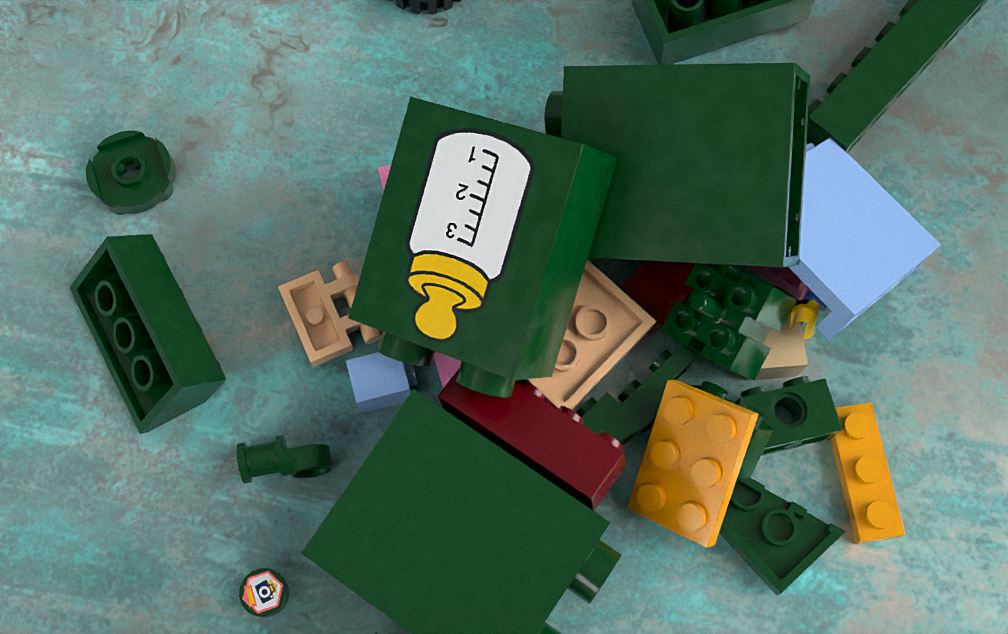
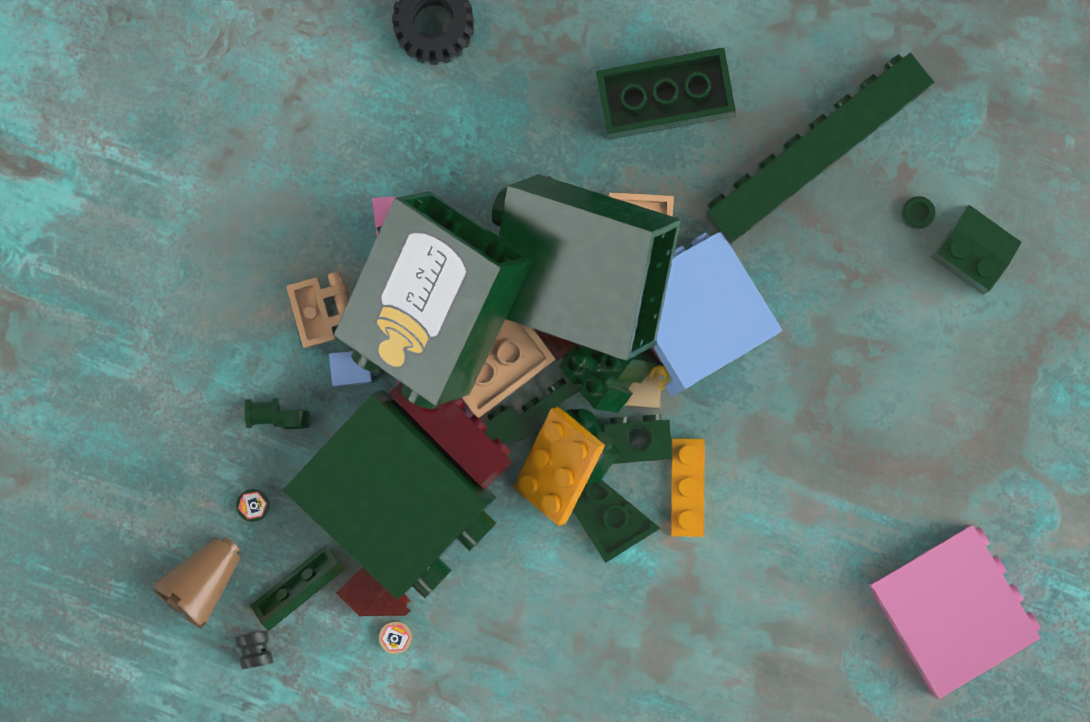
camera: 15 degrees right, 15 degrees up
dark green slope [69,234,226,434] -> none
dark green plate [86,130,175,215] -> none

